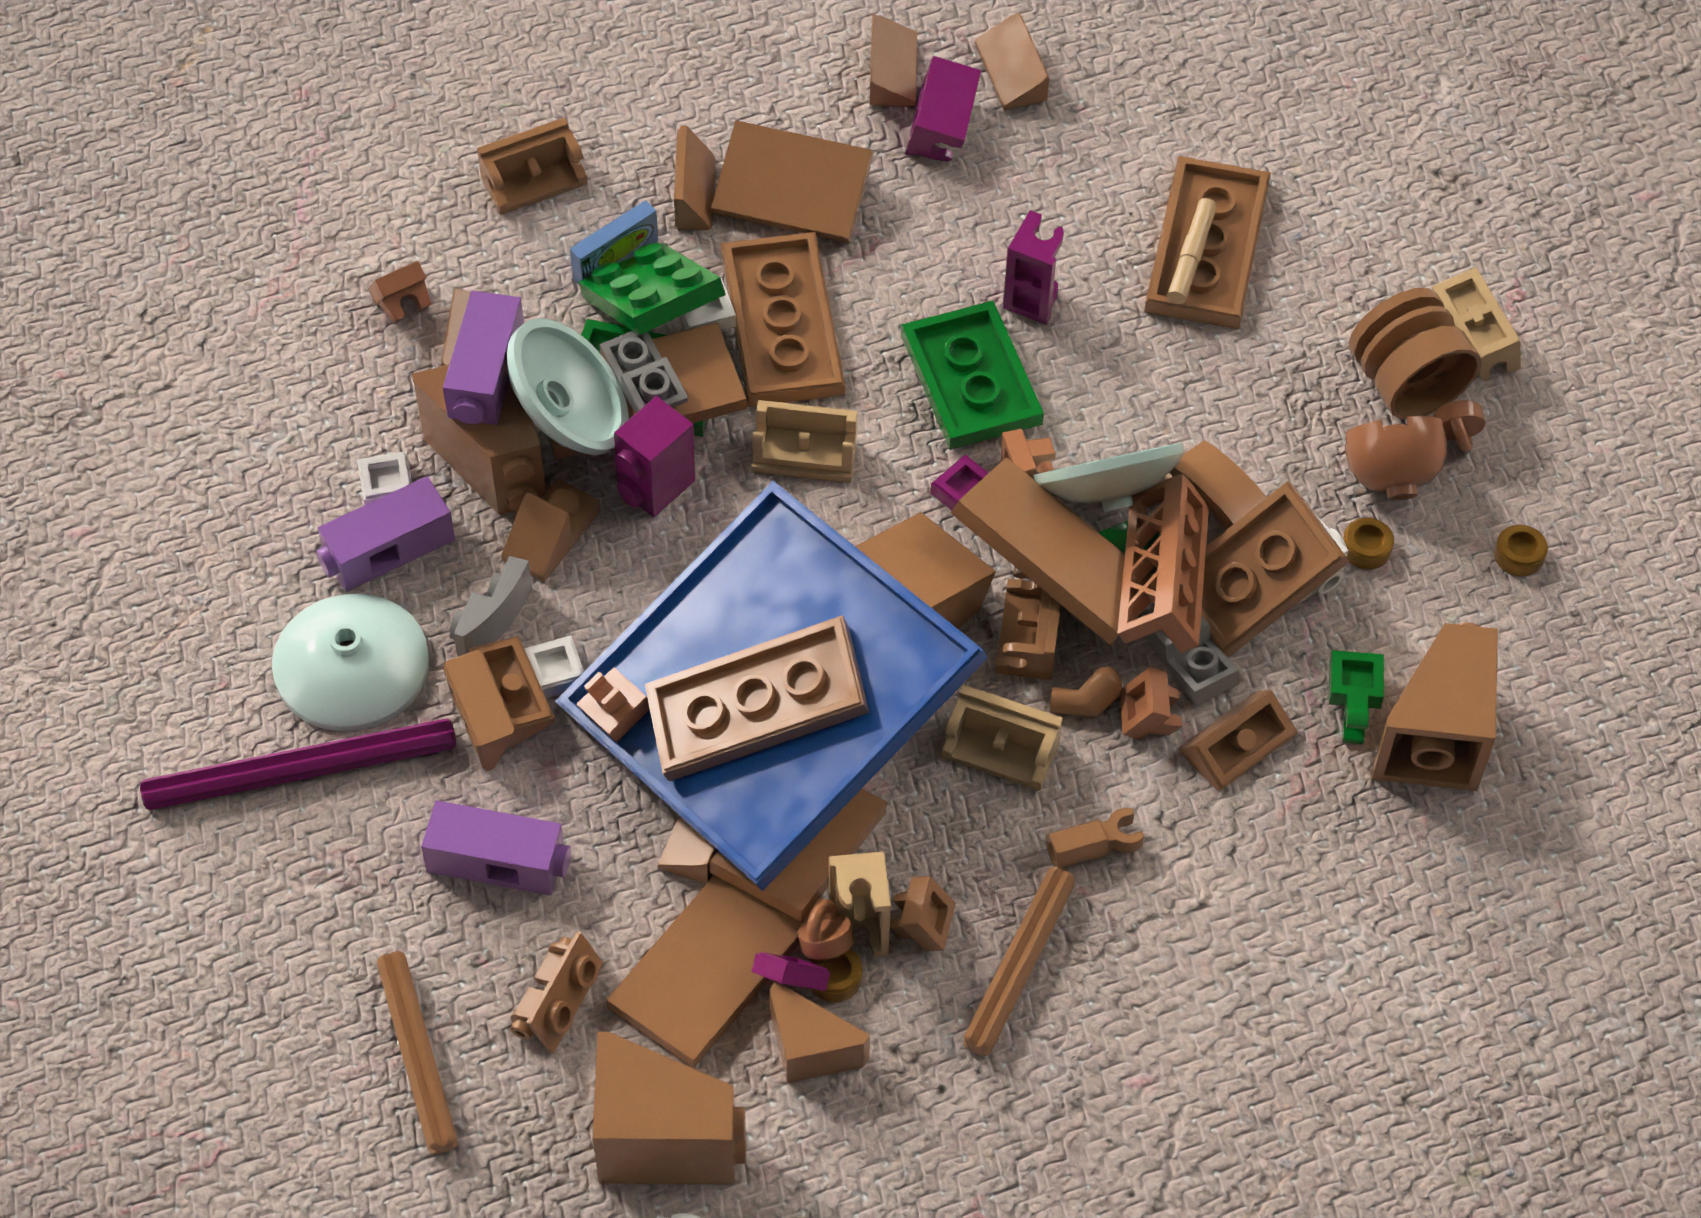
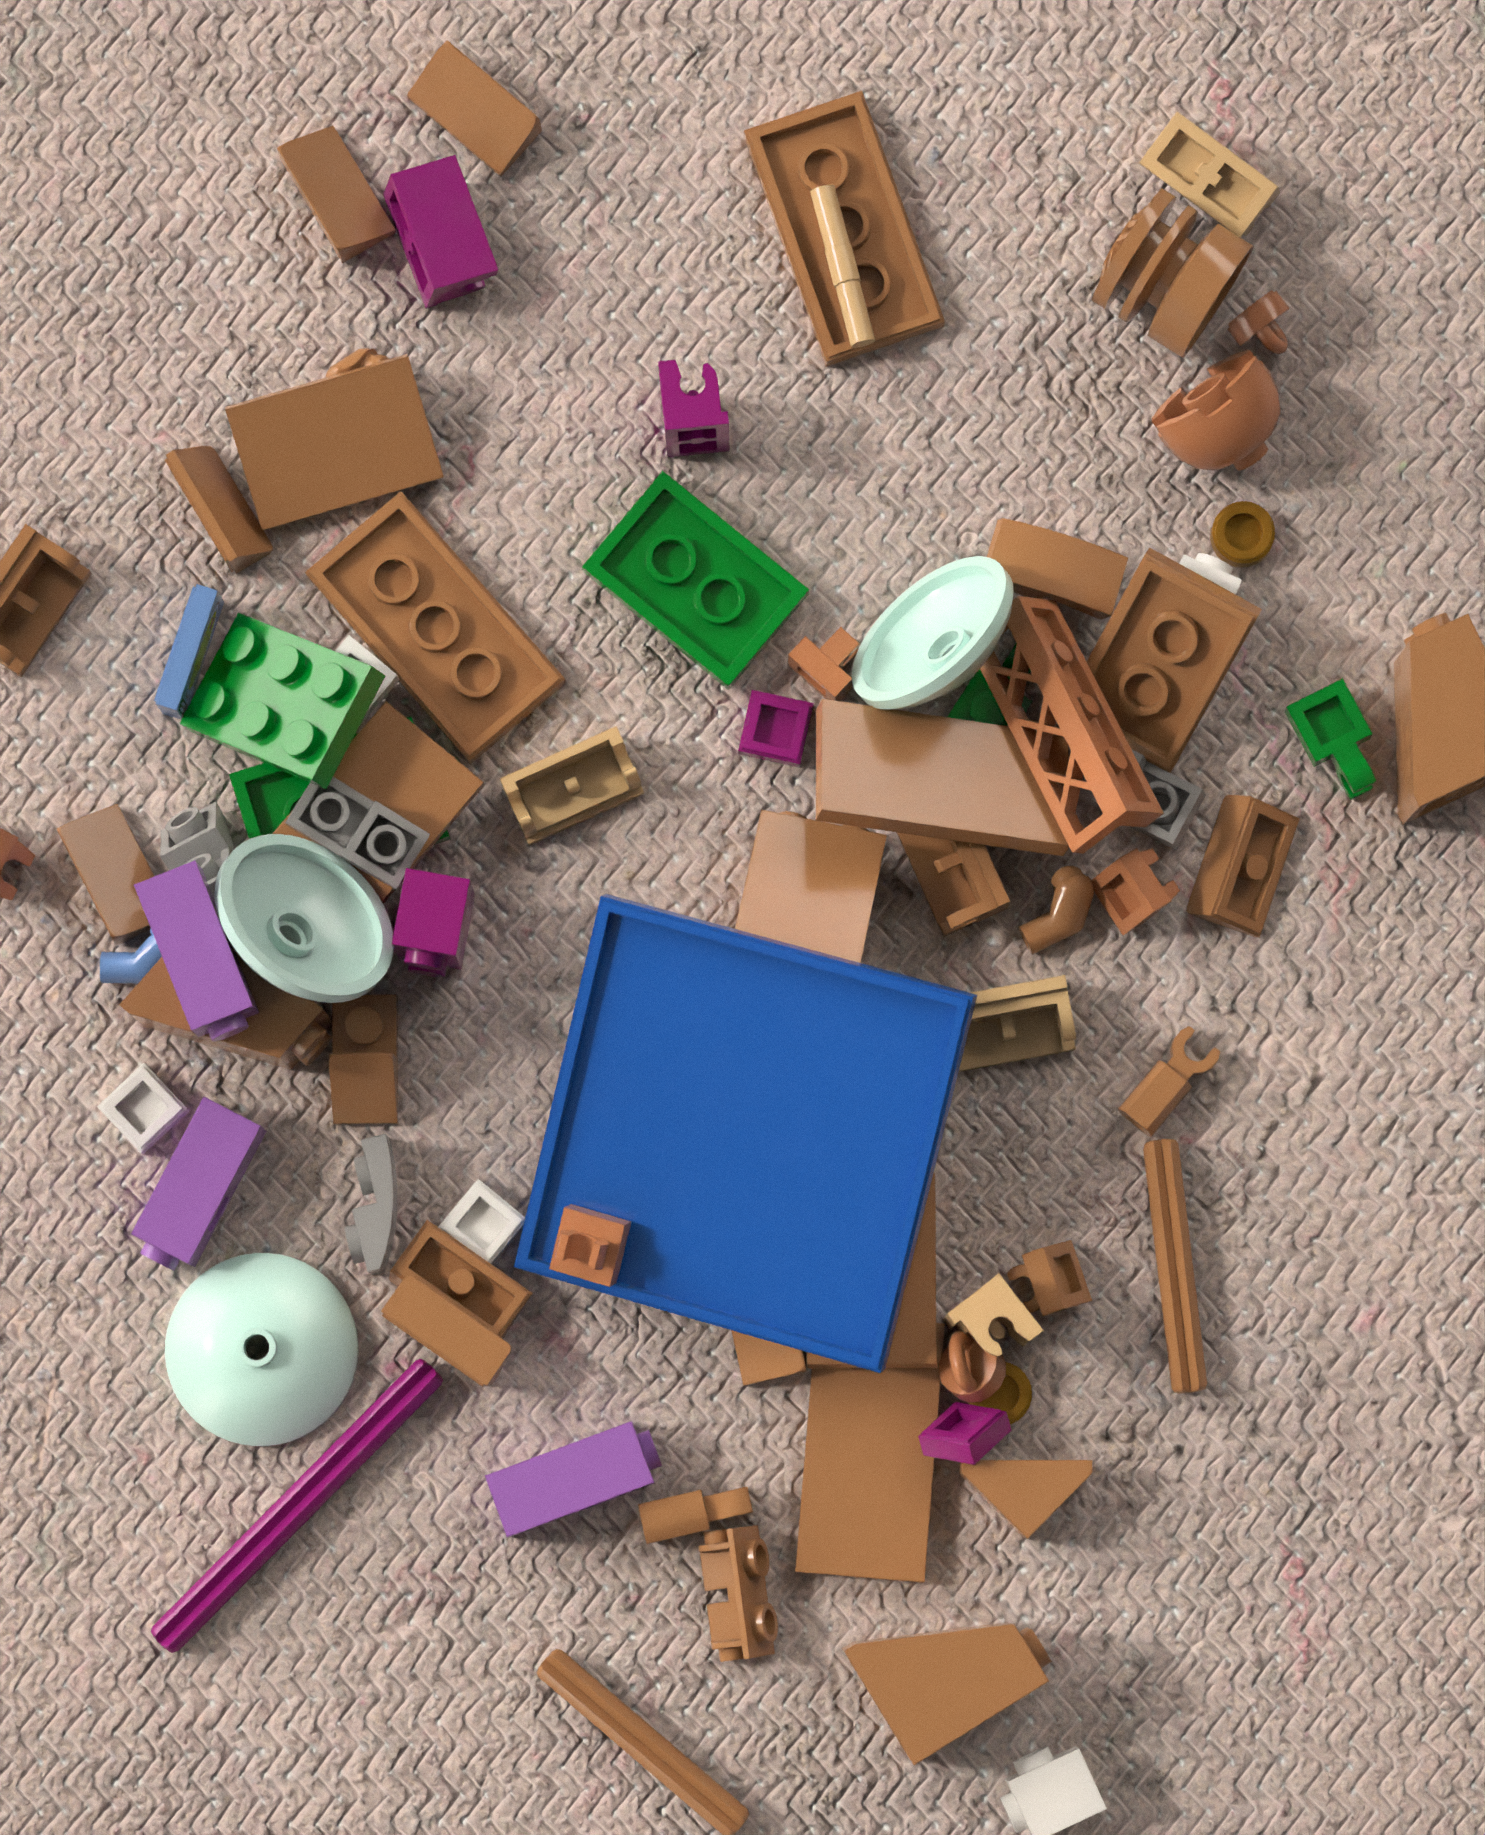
camera: 30 degrees left, 25 degrees up
tile [645,615,869,782] -> none
pearl gold tile [1494,525,1548,577] -> none
none -> medium nougat bar [638,1487,753,1544]

